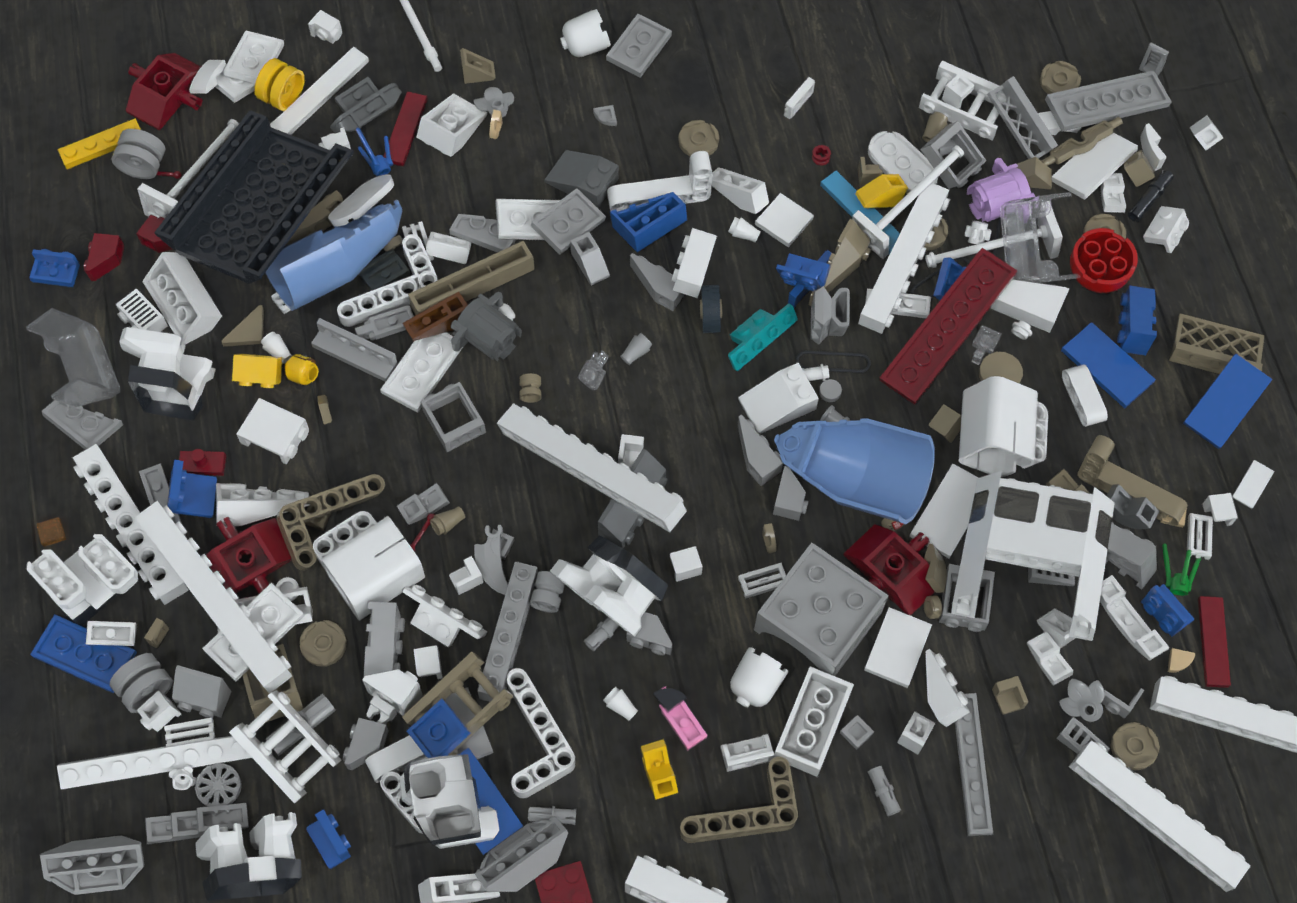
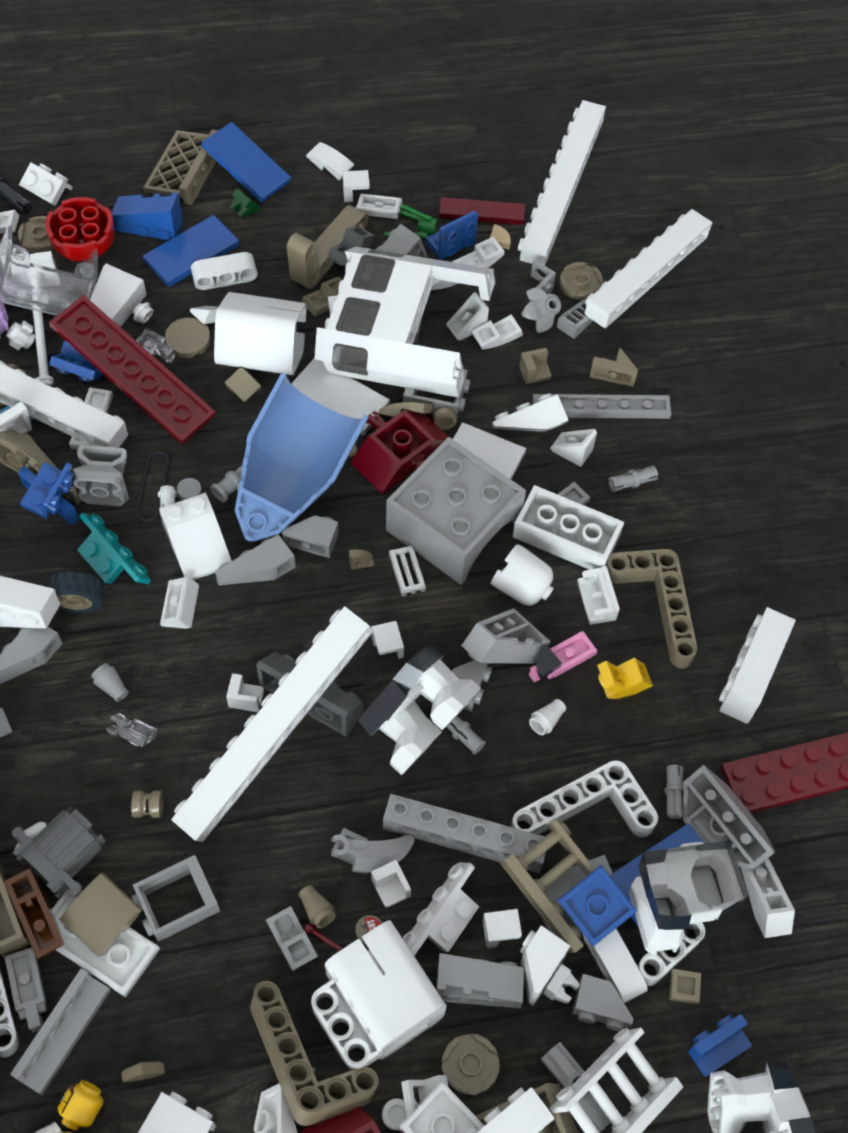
camera: 90 degrees left, 5 degrees down
light grey wheel [529,571,565,613] -> none
none -> dark tan slope [59,873,142,957]
none -> white slope [160,577,199,629]
none -> white slope [190,306,218,324]
none -> dark green tile [230,188,261,218]
none -> tile [356,915,382,945]
none -> light grey wedge [461,608,551,664]
none -> dark tan slope [589,348,638,387]
none -> dark tan plate [669,969,701,1004]

